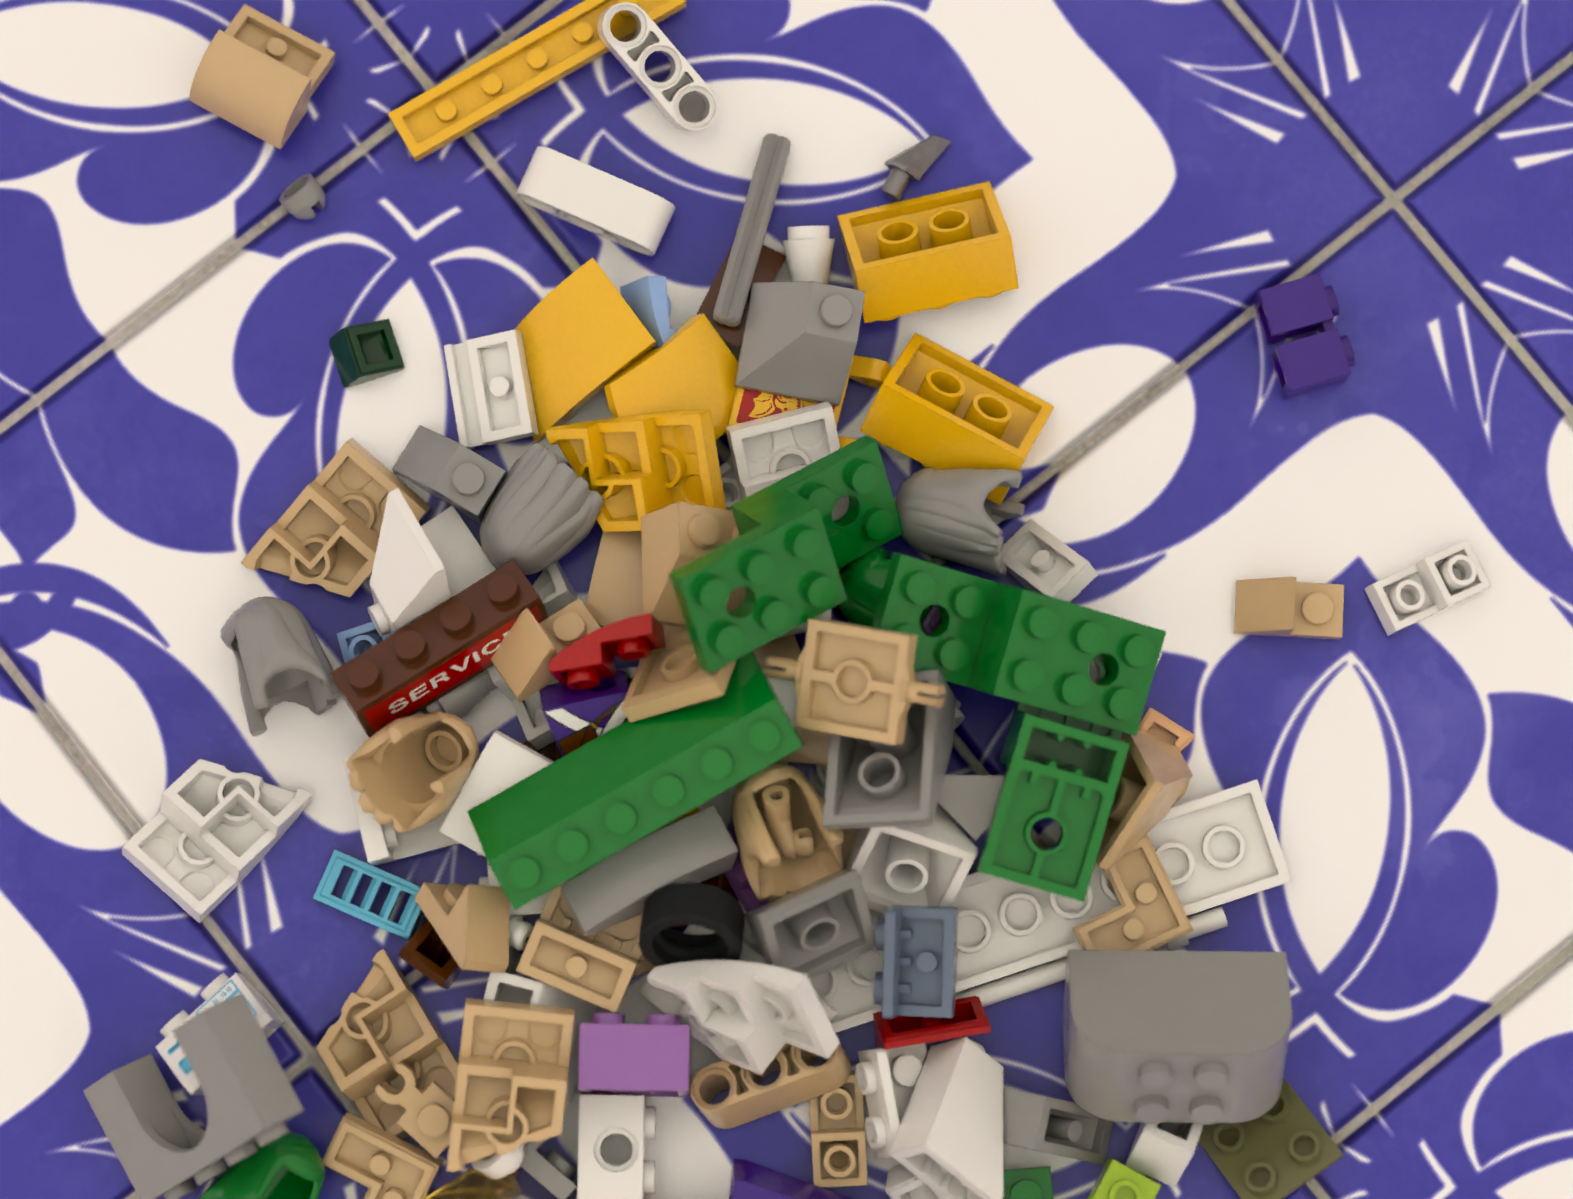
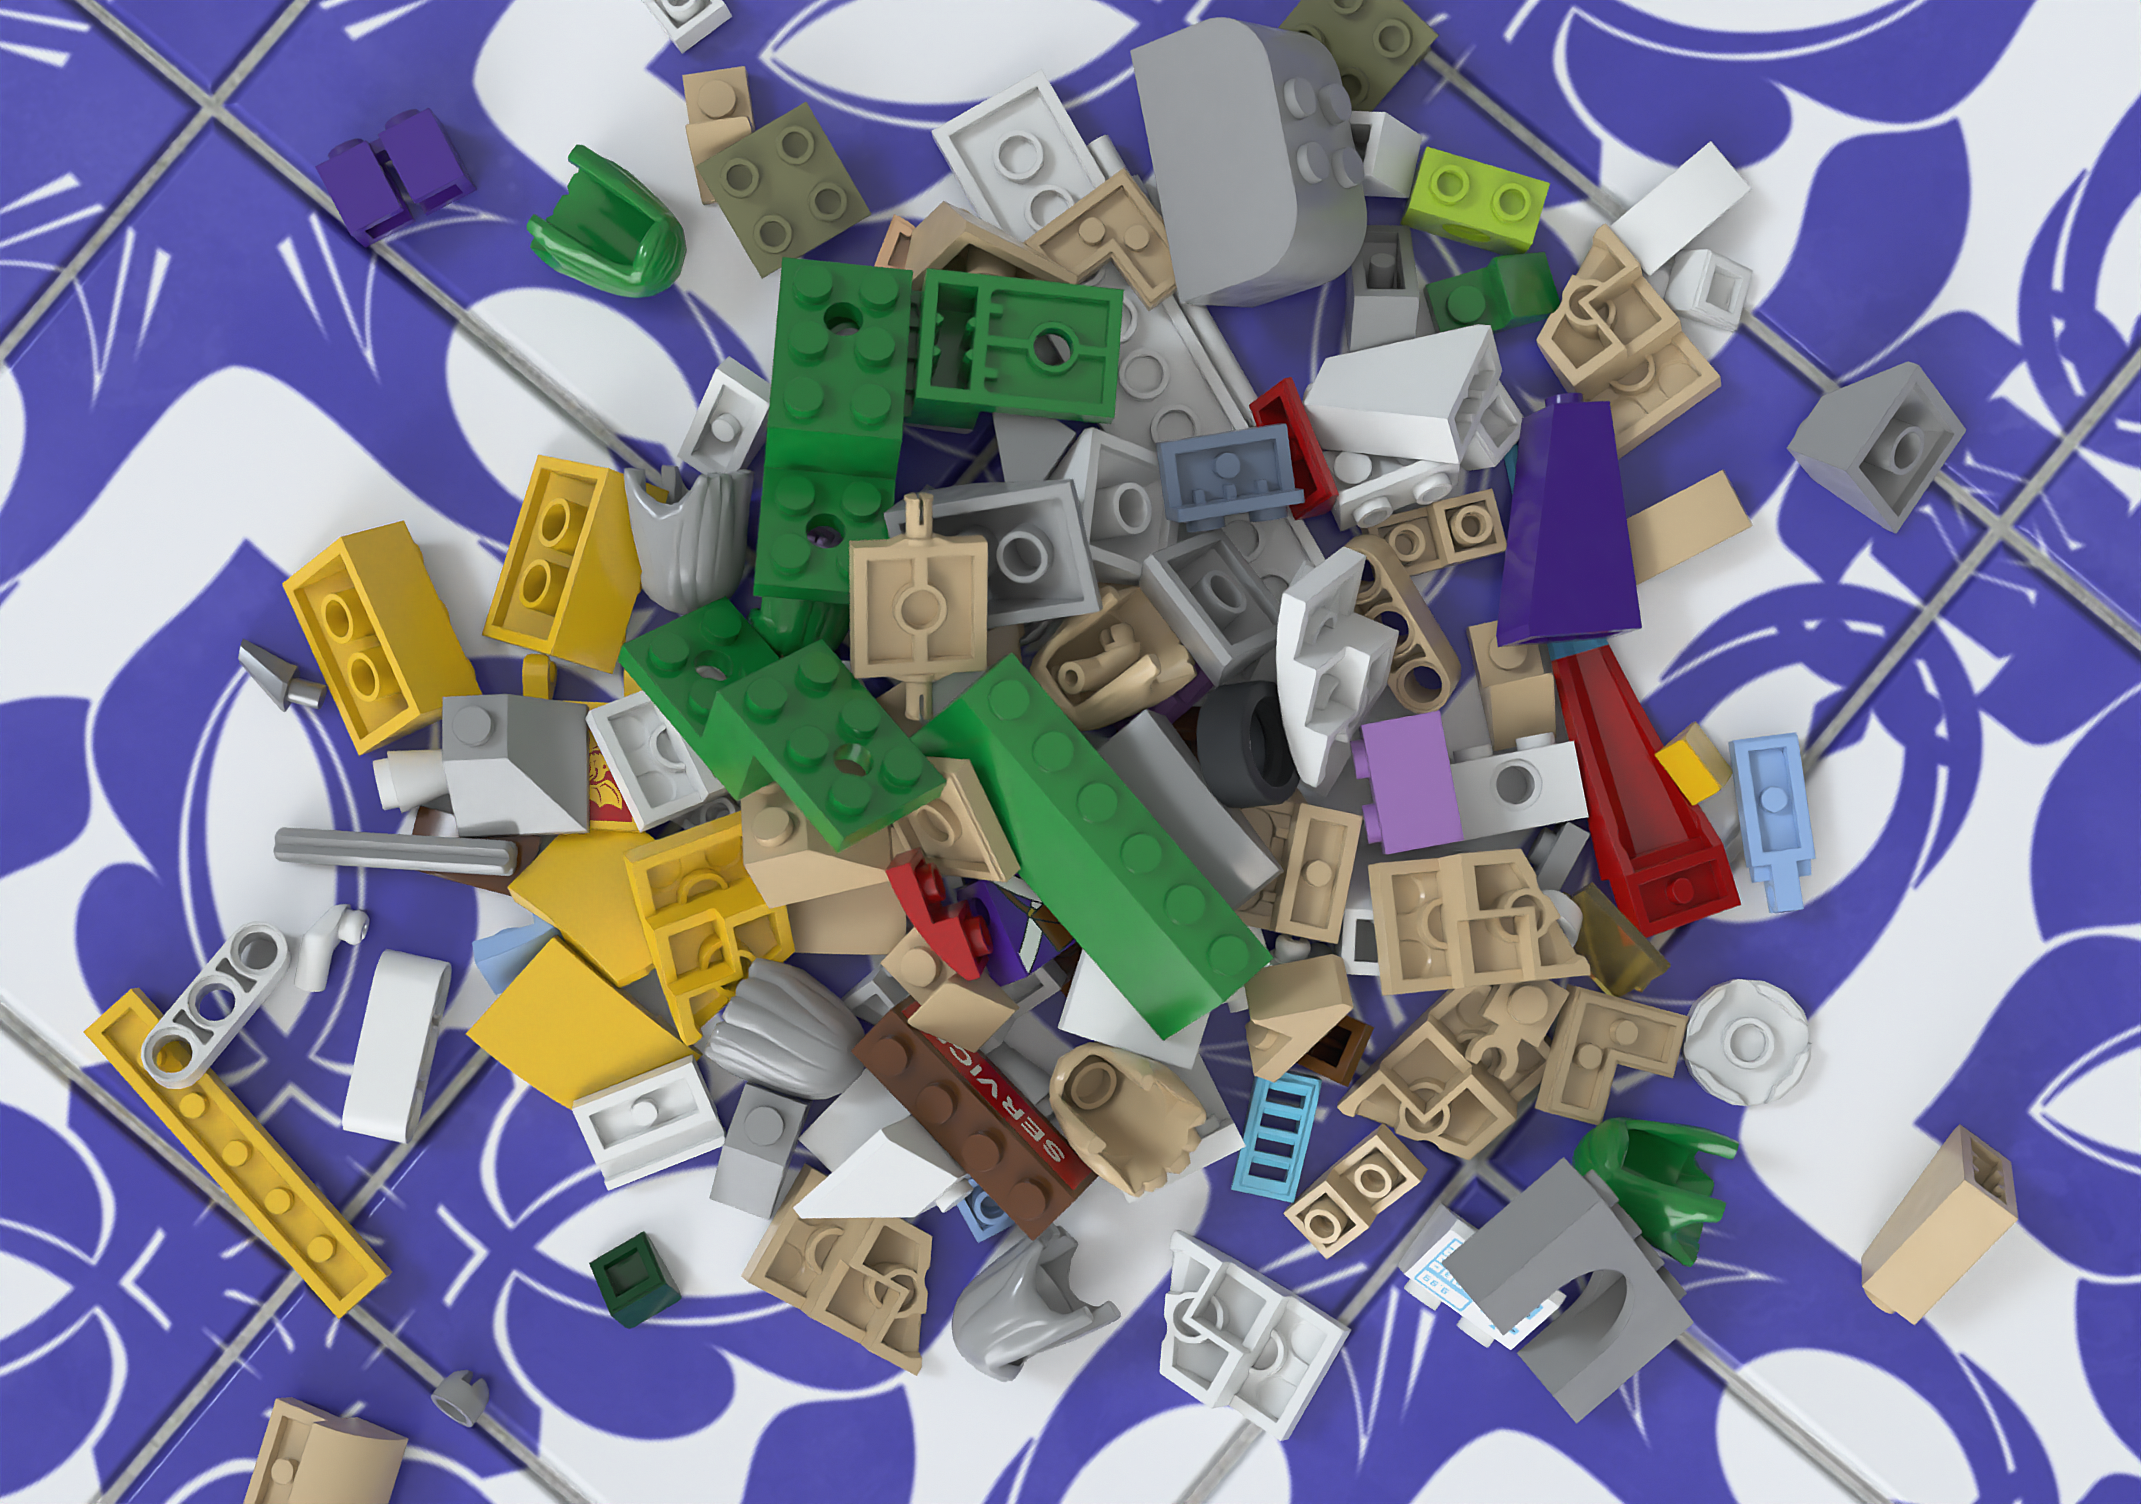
camera: 100 degrees left, 5 degrees up
none -> white arm [294,904,370,992]
none -> green hair [526,144,687,298]
none -> olive hinge [696,102,872,279]
none -> tan slope [1283,1123,1428,1259]
none -> tan slope [1466,620,1557,752]

